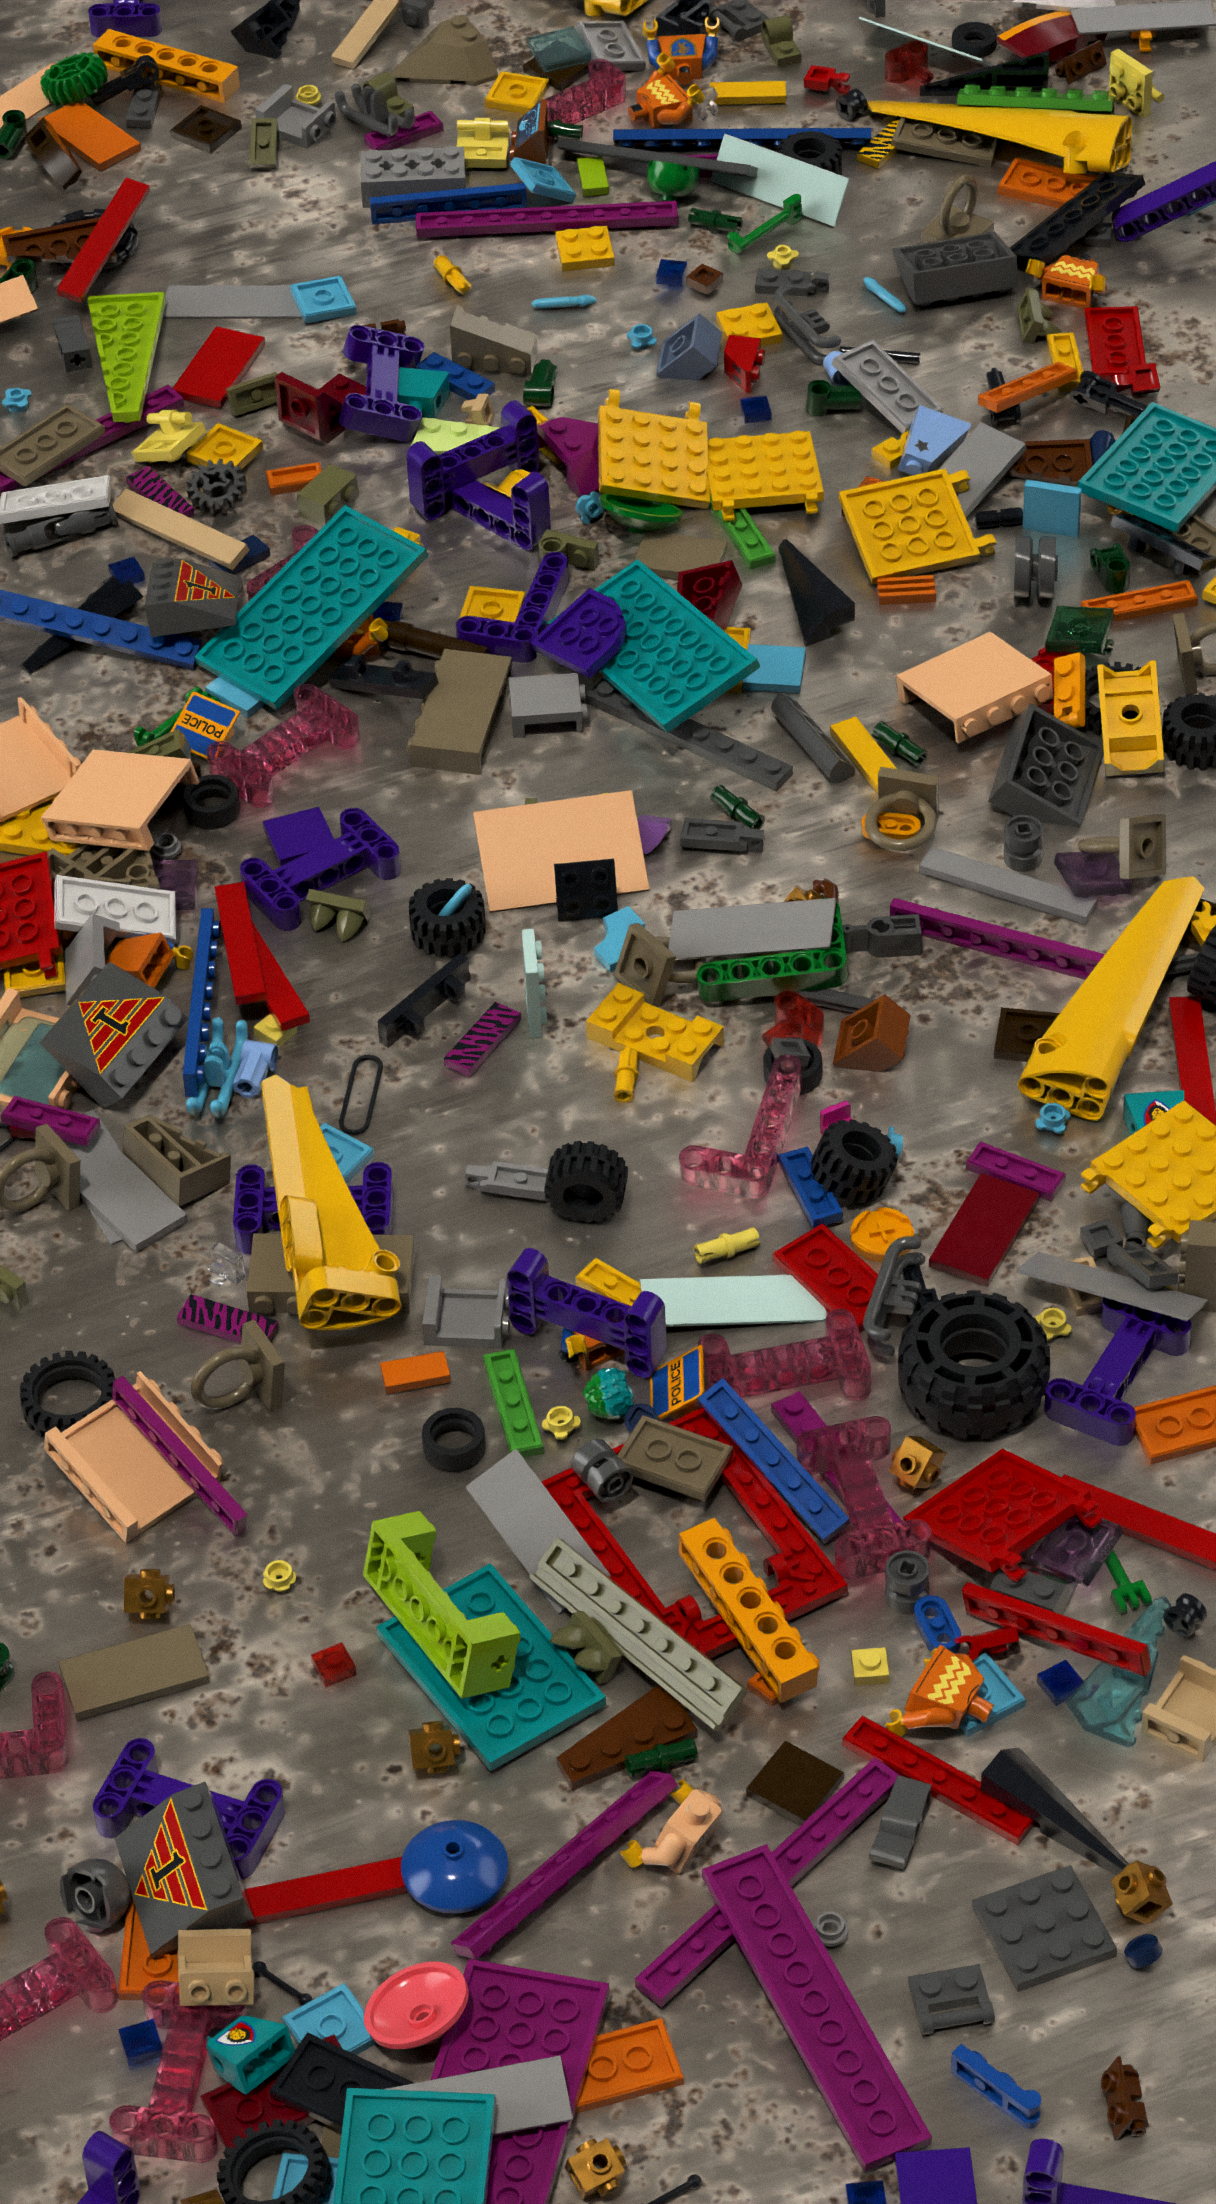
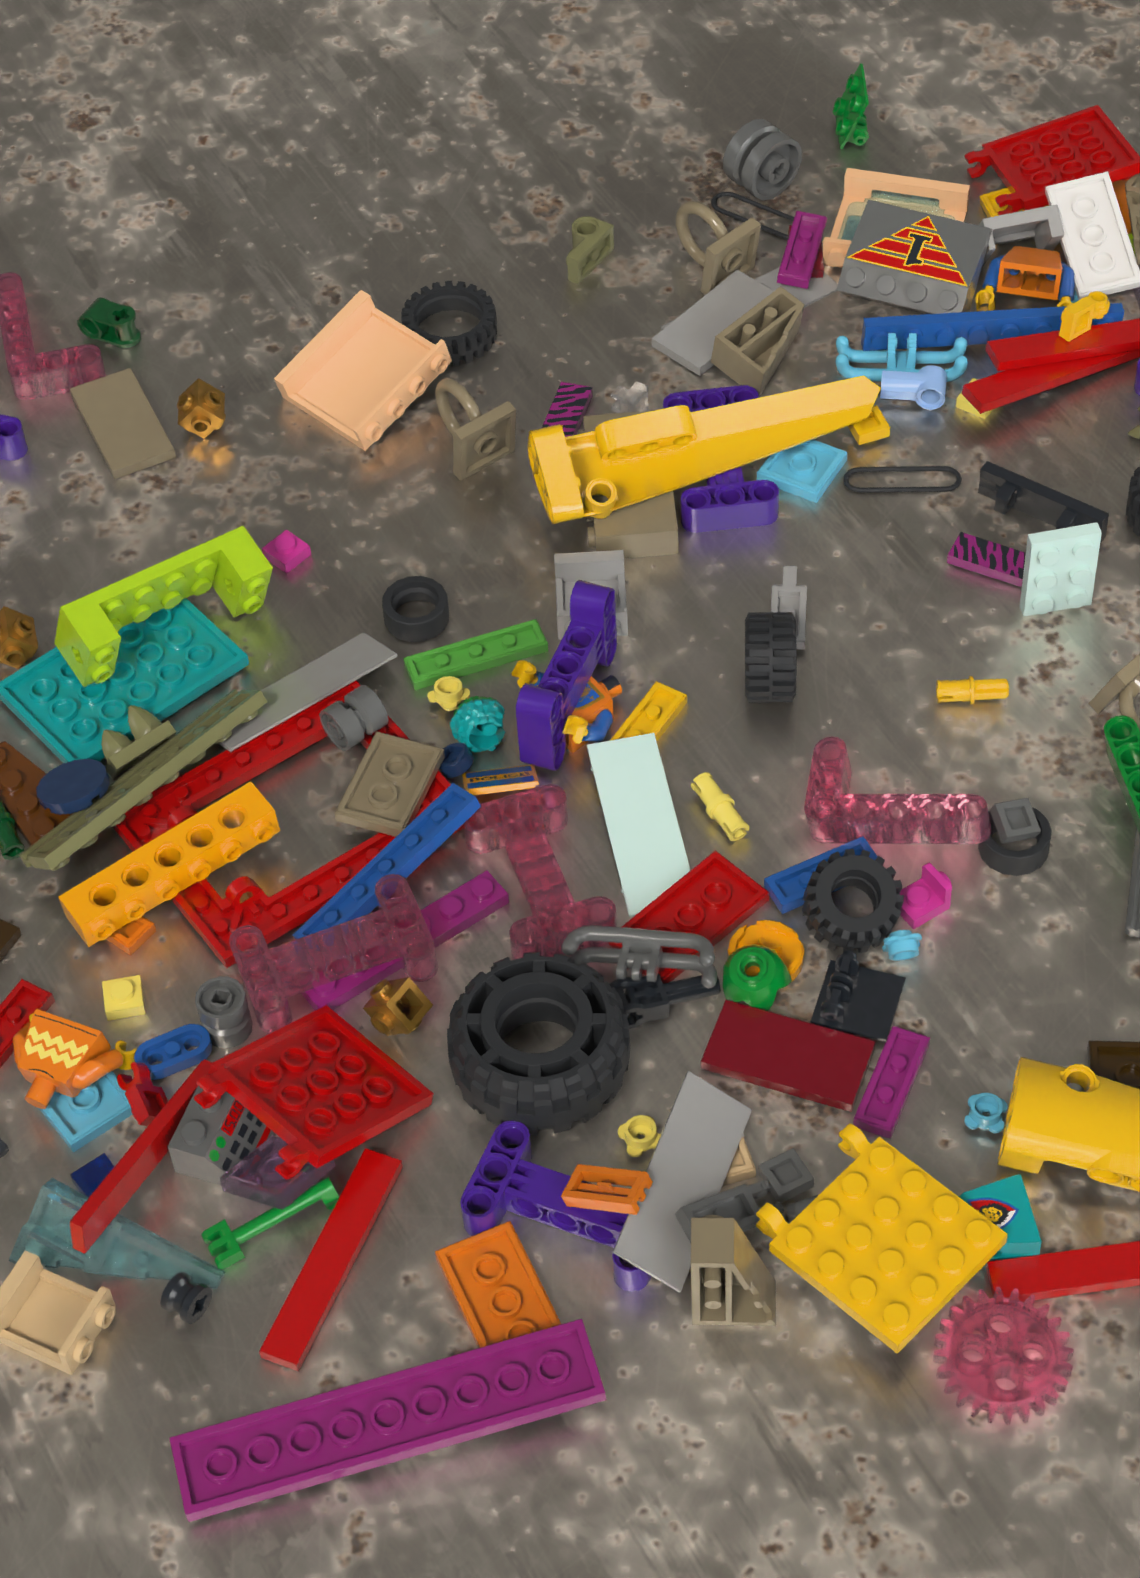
camera: 85 degrees right, 5 degrees up
magenta tile [112,1375,248,1537] -> none
light yellow plate [263,1560,296,1592] -> none
clear red plate [311,1642,357,1688] -> none
orange tile [380,1351,451,1395] -> none
yellow piece [586,983,724,1082] -> none
clear red beam [762,990,824,1047] -> none
dark orange slope [833,994,911,1072] -> none
none -> dark blue tile [36,759,110,815]
none -> dark pink plate [262,530,311,574]
none -> orange tile [561,1164,653,1215]
none -> green piece [722,944,792,1011]
none -> black hinge [810,950,906,1042]
none -> yellow plate [1059,291,1110,342]

